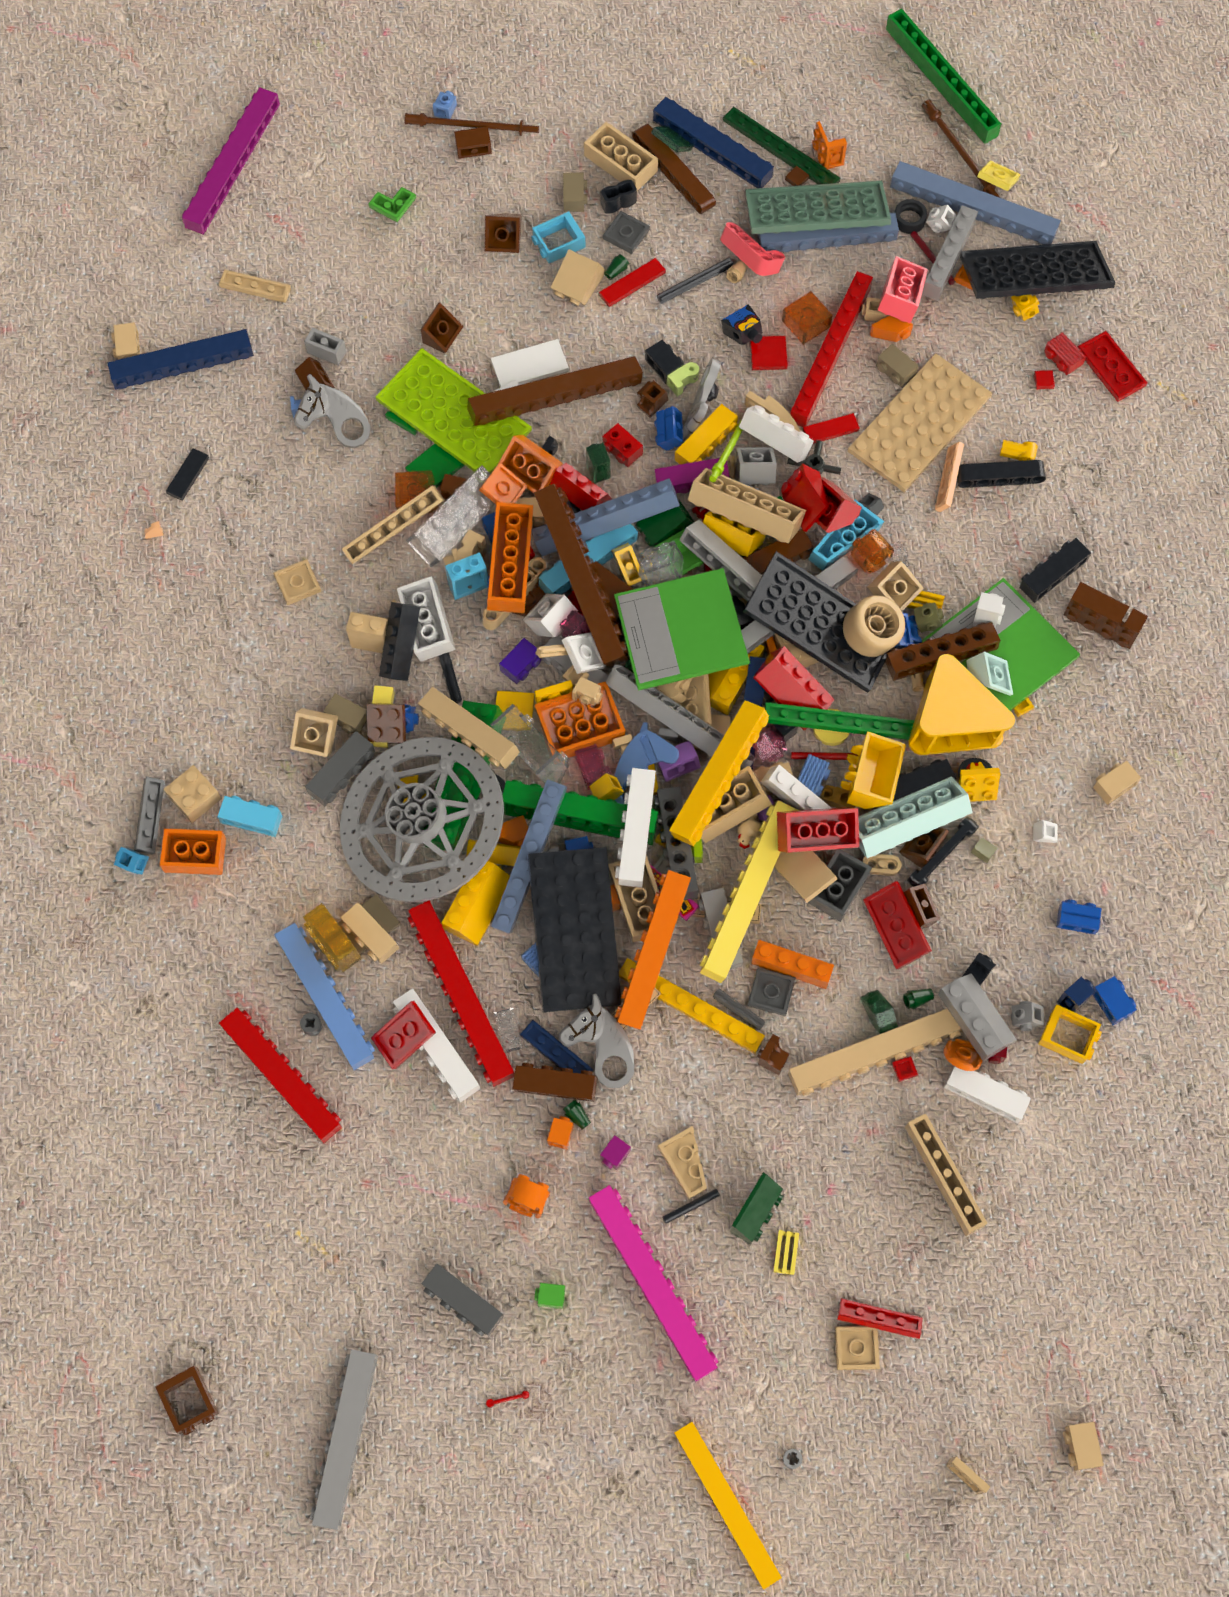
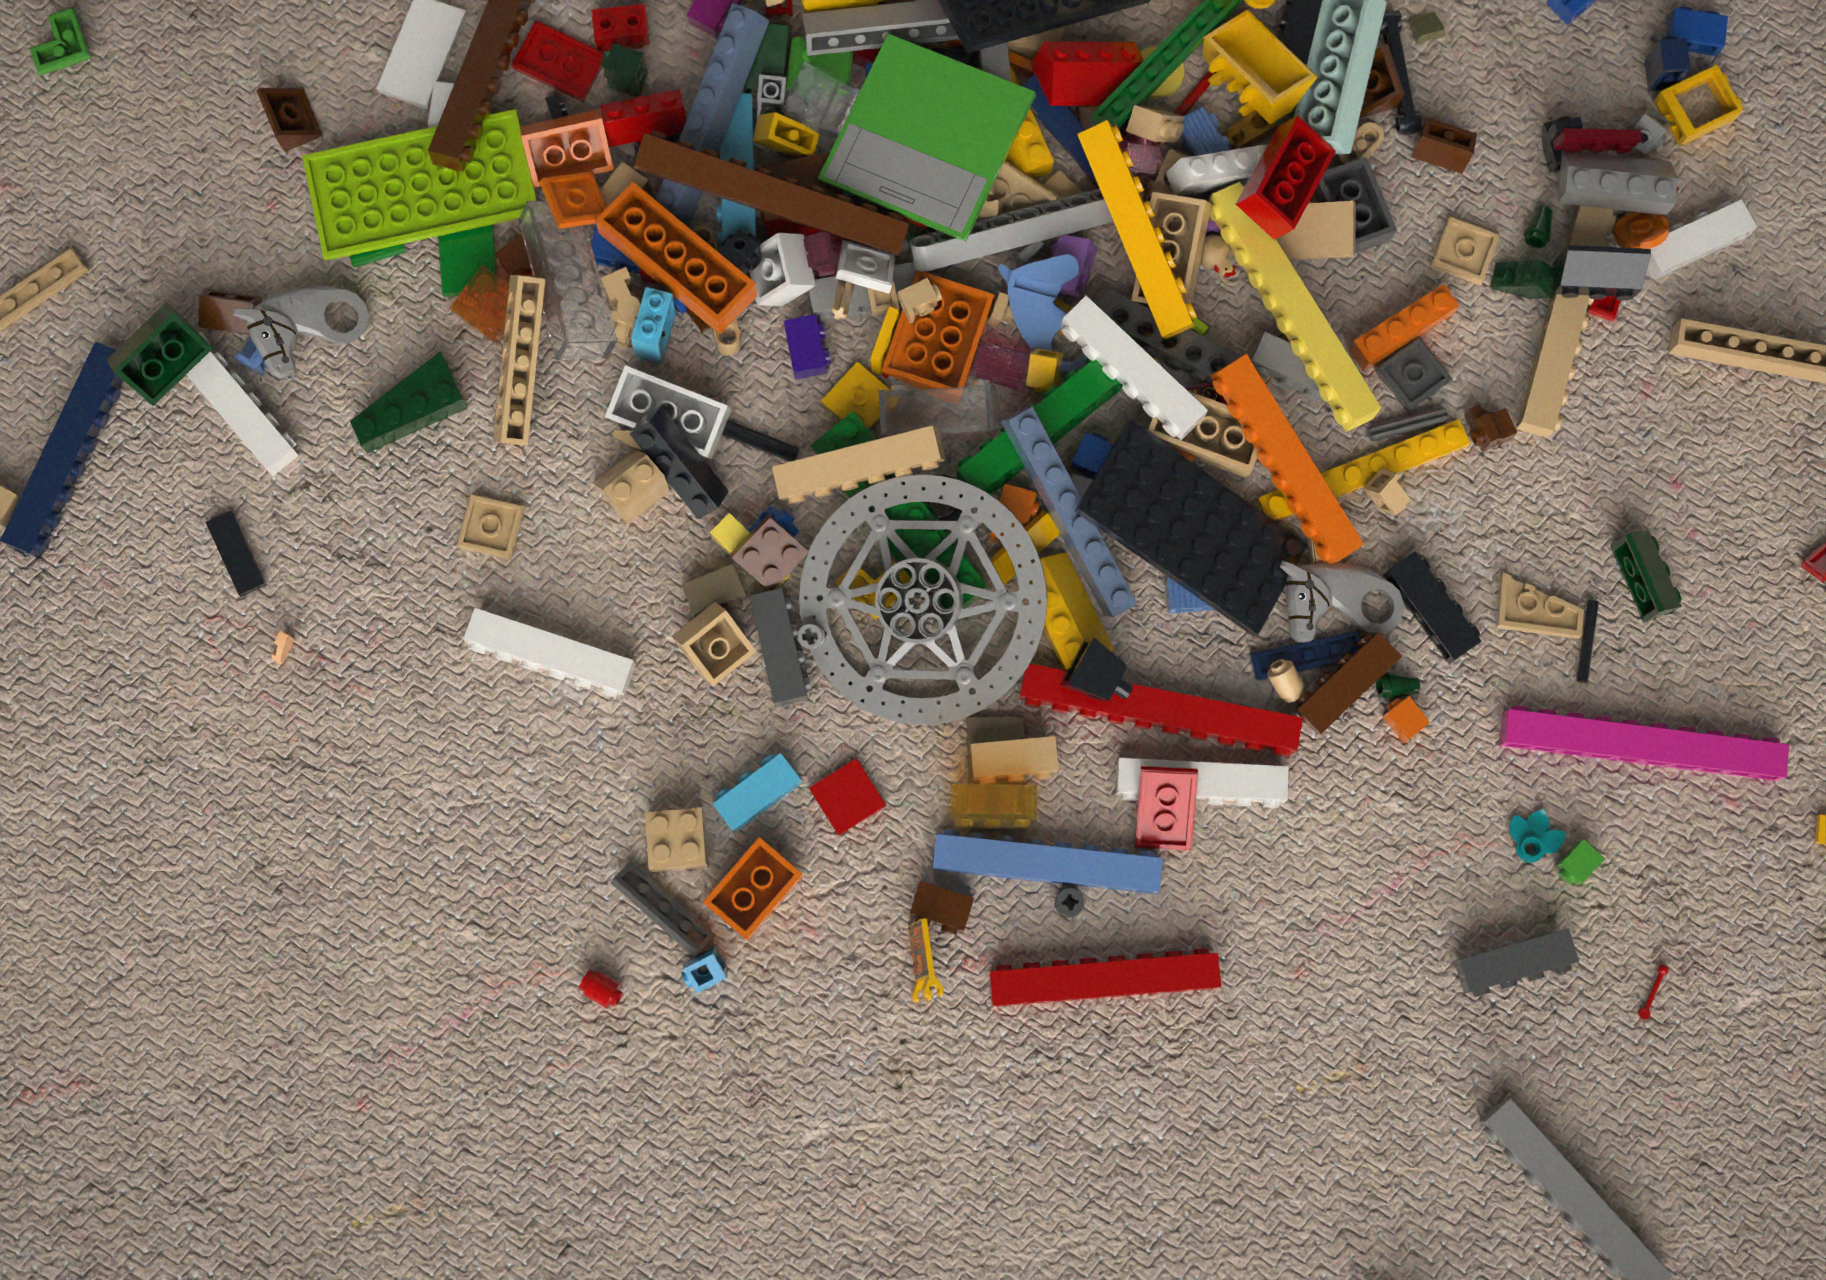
camera: 55 degrees left, 10 degrees up
light grey brick [304,327,347,366] -> none
orange brick [503,1174,550,1218] -> none
magenta brick [600,1135,631,1170] -> none
light yellow tile [773,1230,799,1275] -> none
red plate [863,881,932,969] -> none
none -> dark green slope [106,302,213,406]
none -> white brick [186,331,299,476]
none -> dark green wedge [350,351,468,454]
none -> white brick [463,608,636,698]
none -> red tile [511,20,608,102]
none -> red brick [579,969,624,1009]
none -> black brick [718,229,762,274]
none -> dark grey slope [756,74,787,124]
none -> light grey bush [798,623,825,649]
none -> red tile [809,758,886,836]
none -> flag [908,918,943,1003]
none -> reddish brown brick [909,881,974,936]
none -> black torso [1060,637,1133,701]
none -> tan brick [1126,105,1184,143]
none -> tan brick [1267,659,1304,703]
none -> tan brick [1363,469,1411,516]
none -> black brick [1384,551,1482,664]
none -> tan tile [1430,216,1501,286]
none -> teal plate [1509,809,1566,863]
none -> dark red plate [1553,128,1642,154]
none -> slope [1553,245,1651,301]

